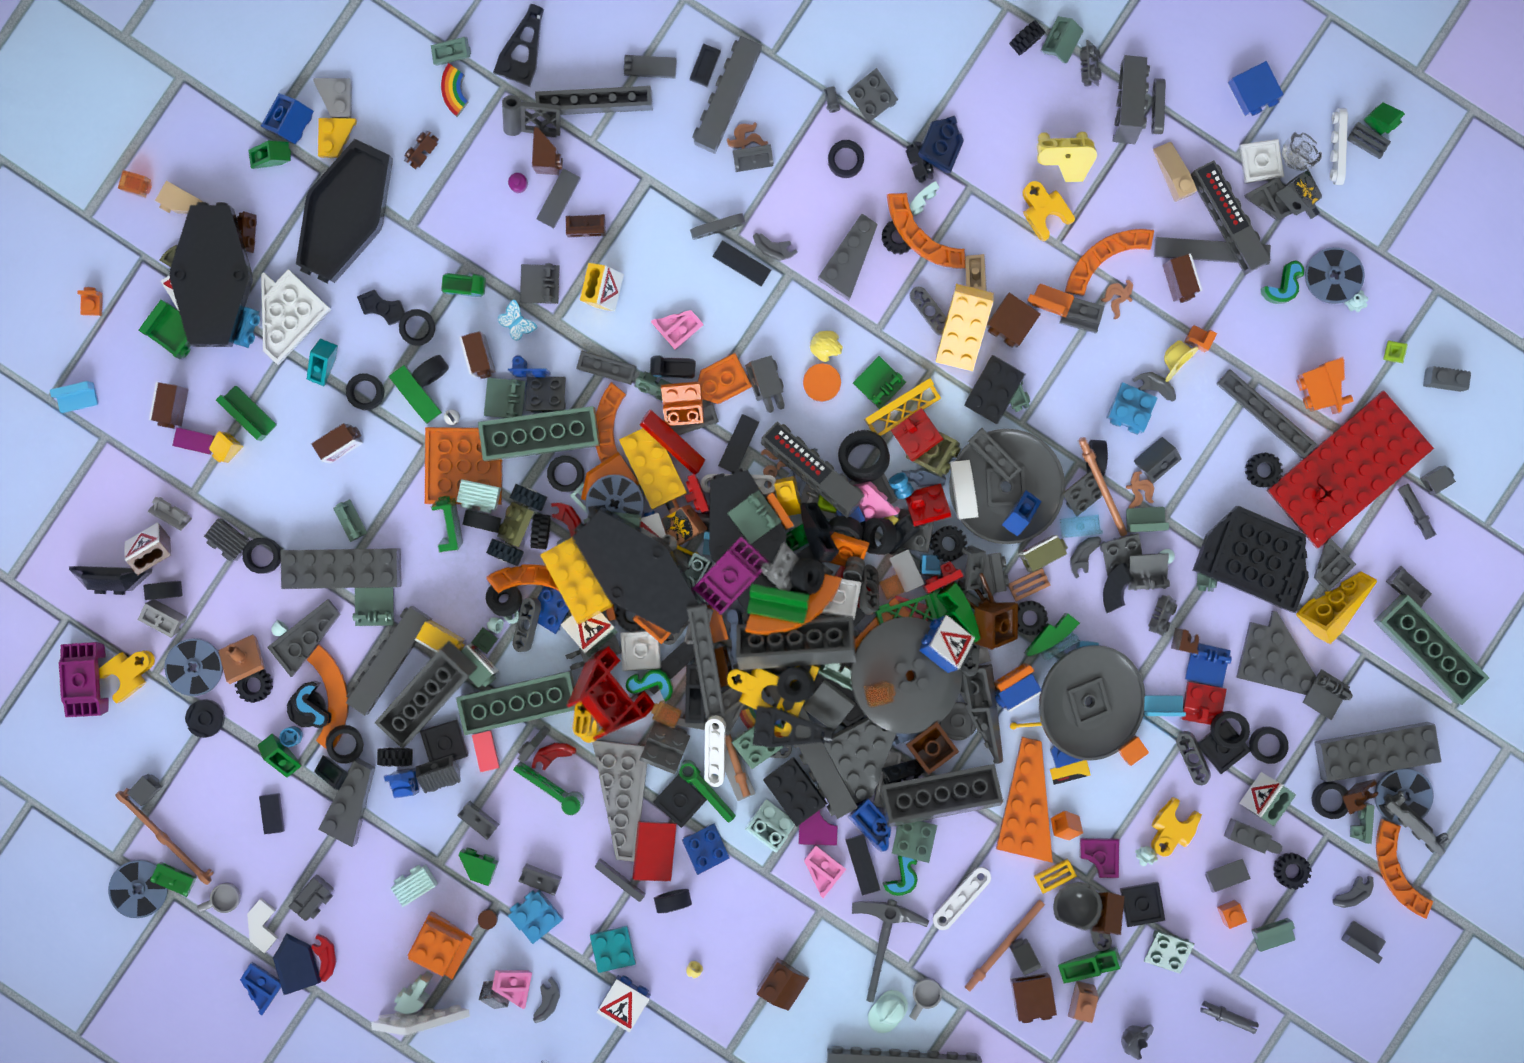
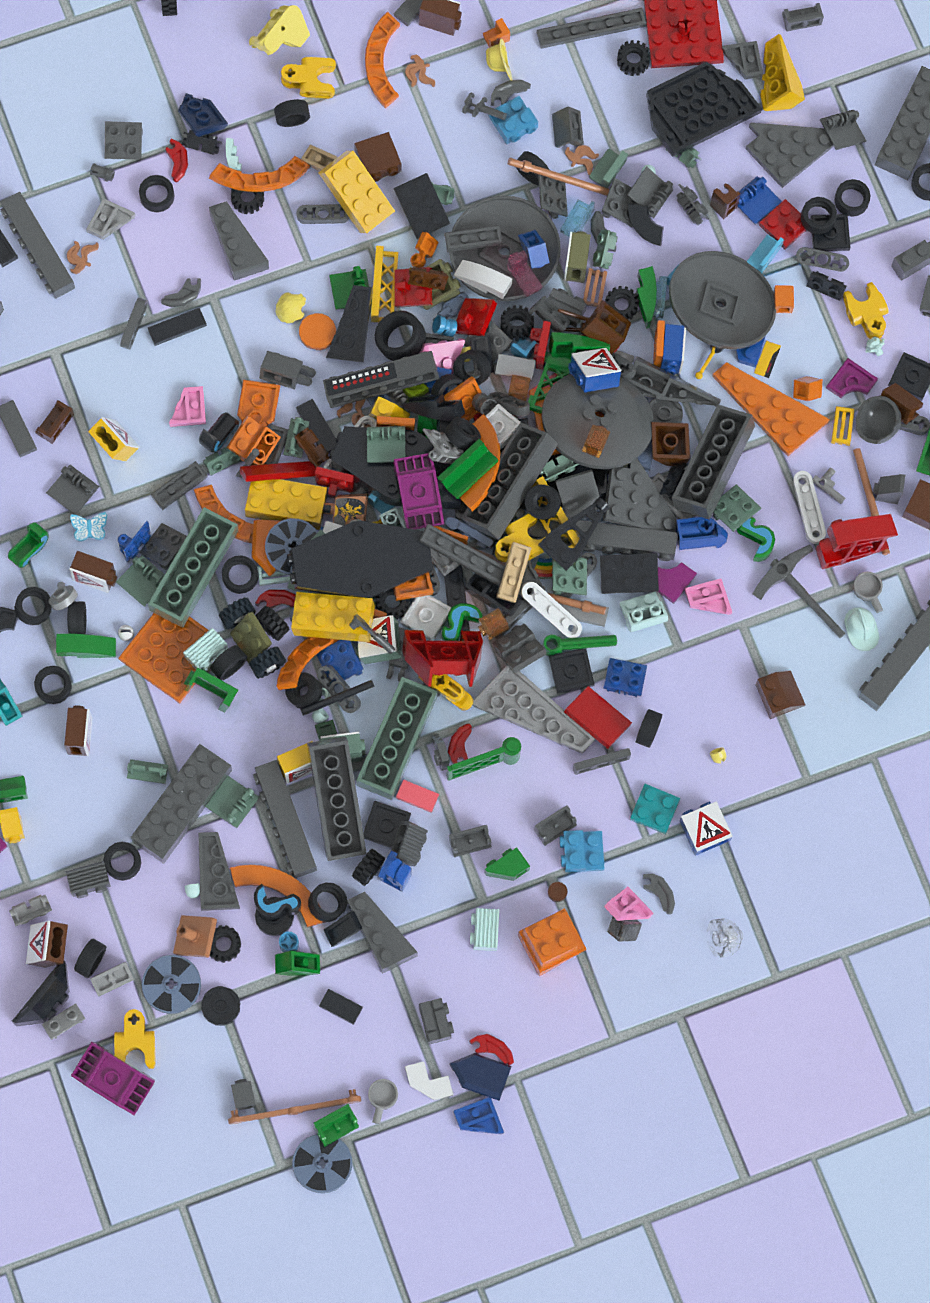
camera: 55 degrees left, 15 degrees down
white wing [371,1005,470,1036] -> none
light aqua brick [394,971,433,1014] -> none
dark grey hinge [733,144,774,172] -> none
black tile [845,834,880,896] -> none
orange panel [1027,284,1074,318] -> none
dark grey plate [1059,298,1105,334] -> none
piece [1239,772,1296,826] -> none
sand green brick [1374,594,1490,705] -> none
none -> light grey hinge [42,1004,85,1040]
none -> light grey piece [49,582,78,610]
none -> light grey wing [86,198,136,240]
none -> red piece [165,138,188,182]
none -> dark grey piece [235,449,259,479]
none -> black tyre [274,99,310,127]
none -> sand green hinge [283,417,309,458]
none -> reddish brown hinge [294,427,329,468]
none -> black bar [300,680,375,716]
none -> black wing [326,285,373,362]
none -> dark grey piece [349,614,395,654]
none -> reddish brown hinge [408,266,449,290]
none -> orange plate [410,232,439,268]
none -> dark grey piece [462,92,507,120]
none -> tan tile [497,542,531,603]
none -> clear pink bracket [507,250,542,297]
none -> sand green hinge [593,230,617,269]
none -> black hinge [806,271,847,301]
none -> light grey hose [813,468,846,504]
none -> red wedge [815,514,898,570]

